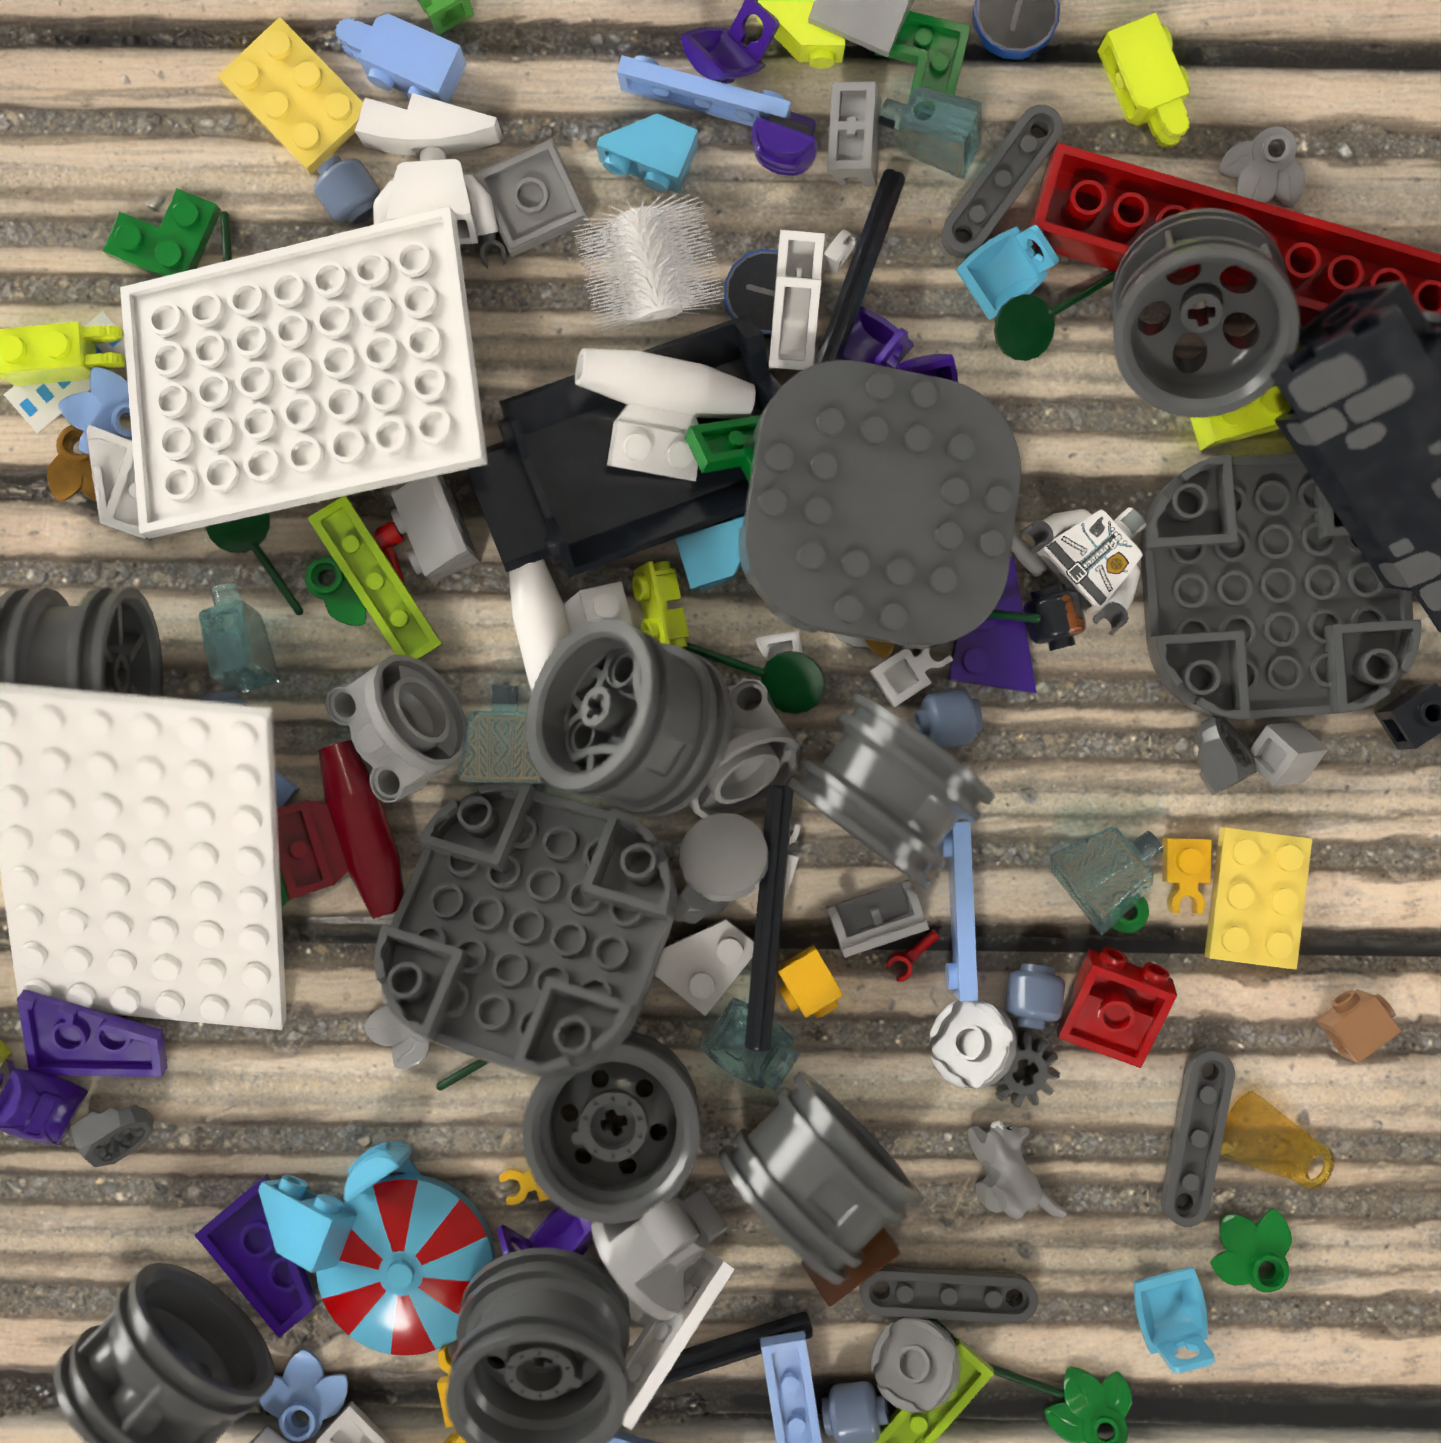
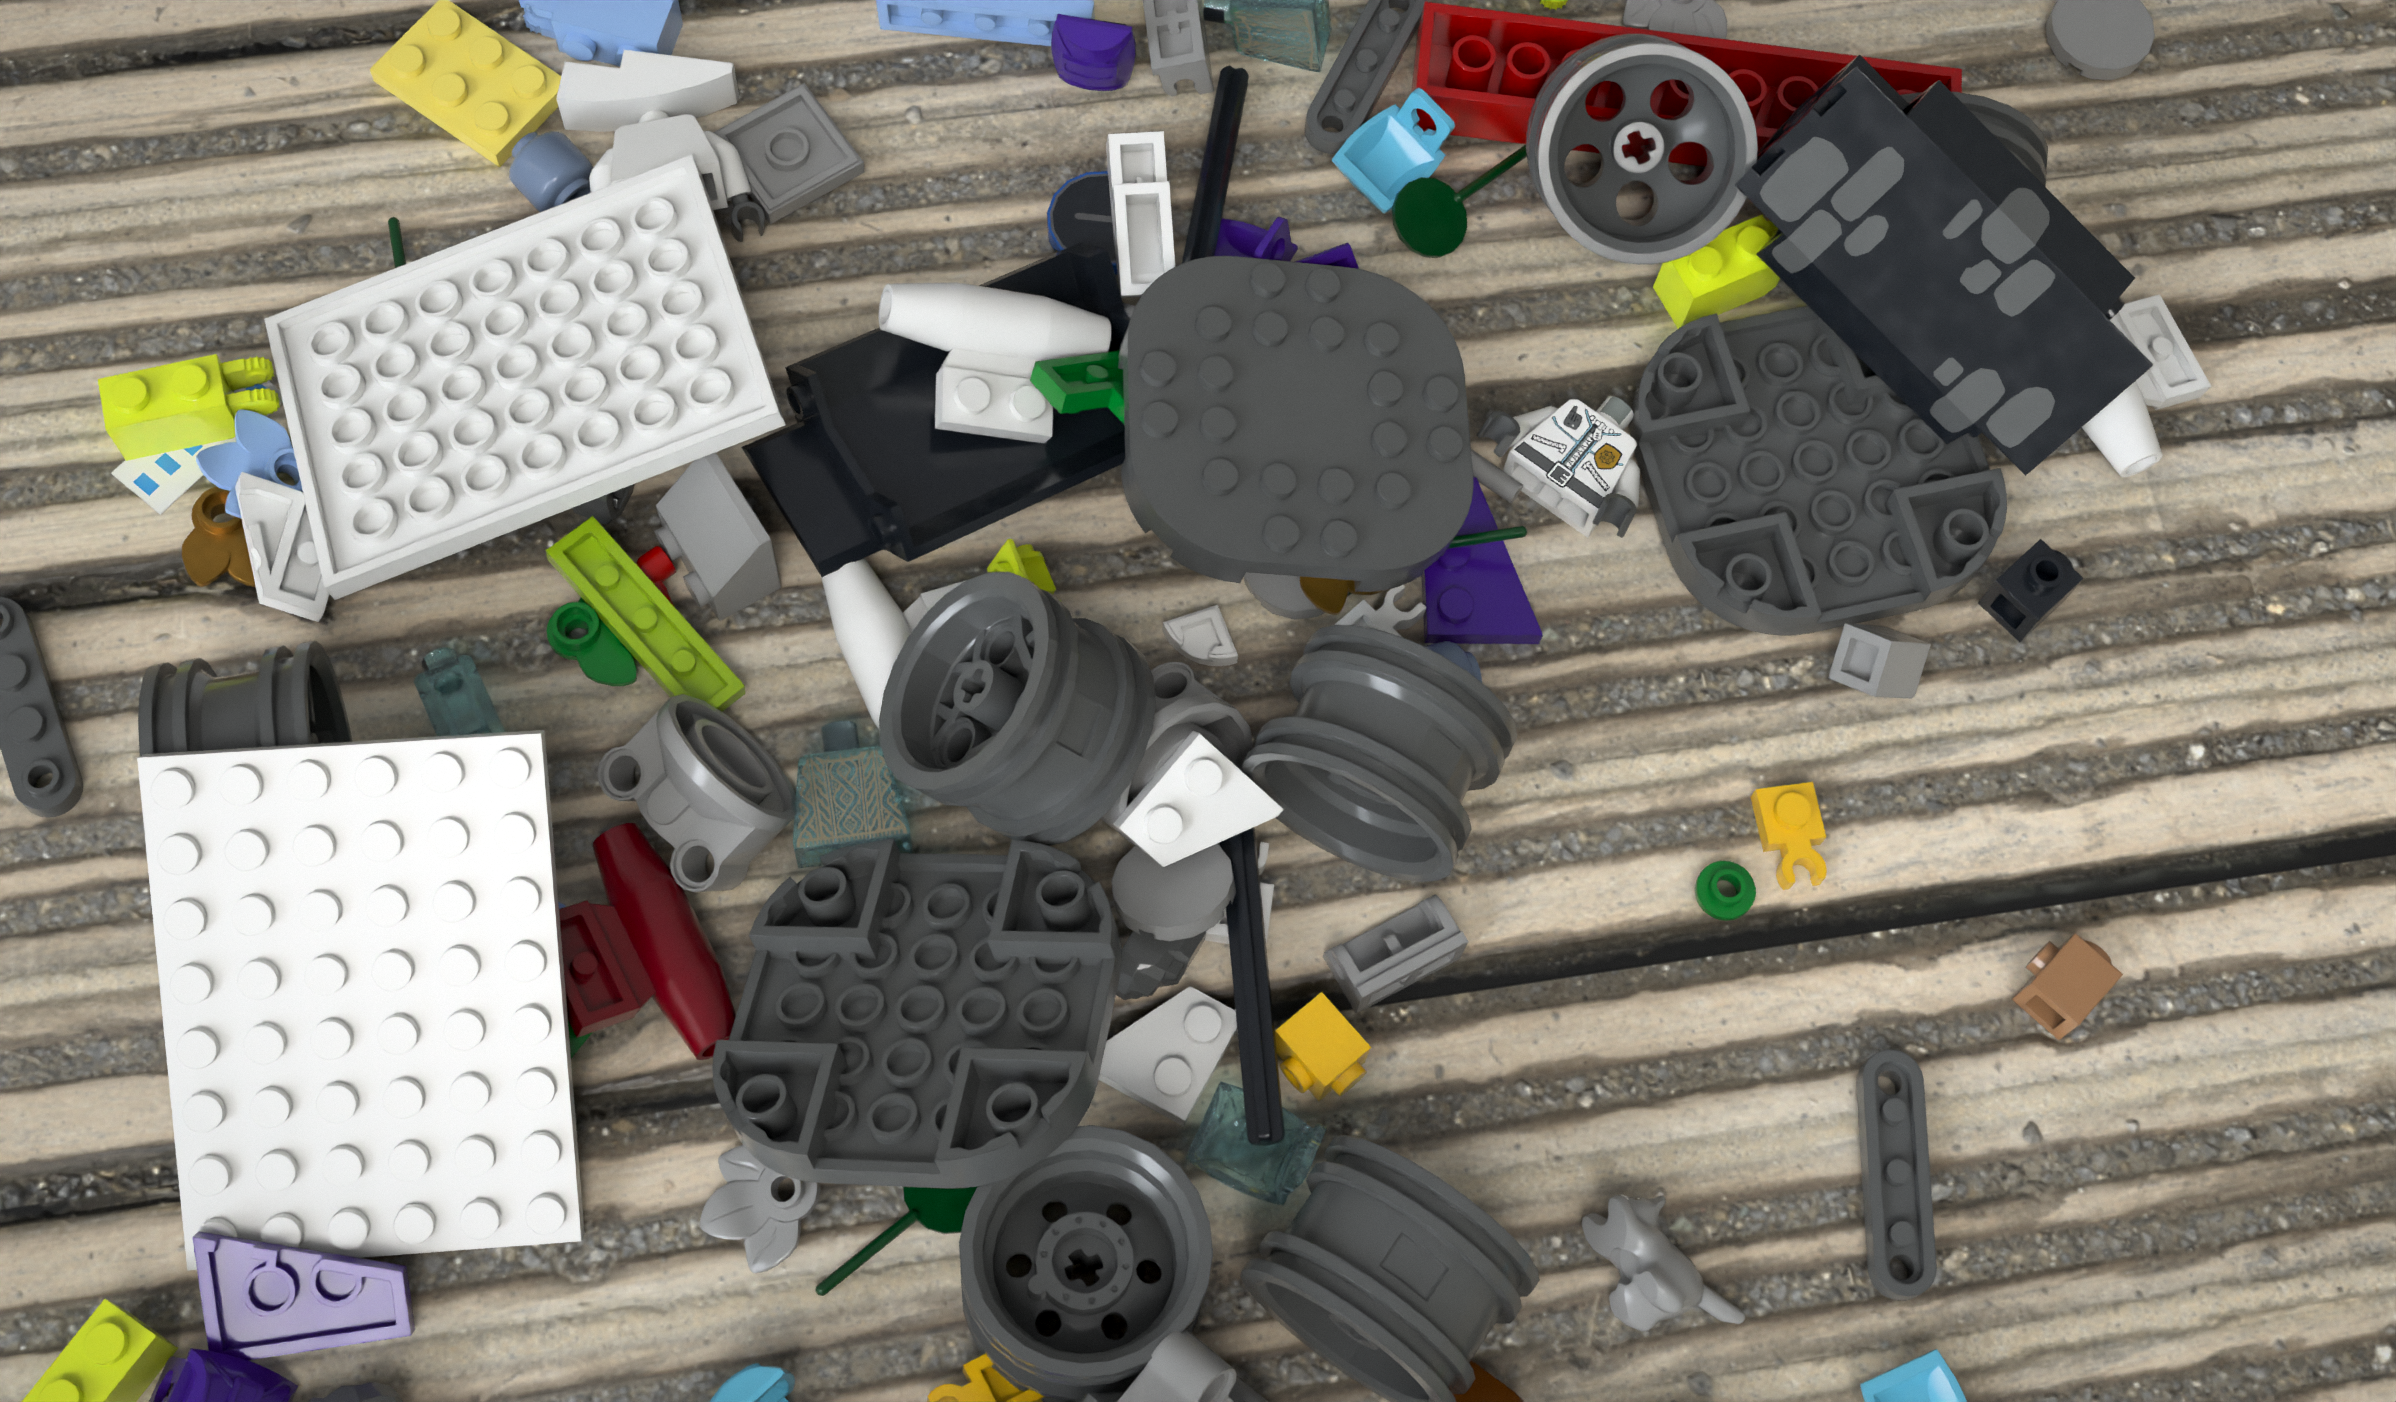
camera: 15 degrees left, 20 degrees down
green plate [103,188,222,277] -> none
dark green piece [205,512,303,615] -> none
white piece [573,193,725,332] -> none
medium azure slope [596,113,698,194] -> none
medium azure slope [675,513,745,593] -> none
dark green piece [684,643,825,714] -> none
white tile [822,229,858,275] -> none
red hand [886,930,940,982] -> none
tile [930,999,1016,1089] -> none
light blue plate [940,820,978,1001] -> none
dark grey gear [990,1030,1060,1108] -> none
sand blue head [1005,963,1065,1030] -> none
black head [1023,584,1087,651] -> none
clear light blue torso [1050,826,1164,935] -> none
red plate [1057,947,1177,1068] -> none
dark grey rock [1195,716,1257,796] -> none
light yellow plate [1204,827,1312,970] -> none
green plate [1210,1208,1292,1293] -> none
clear yellow piece [1220,1091,1335,1190] -> none
none -> white wing [1113,731,1284,867]

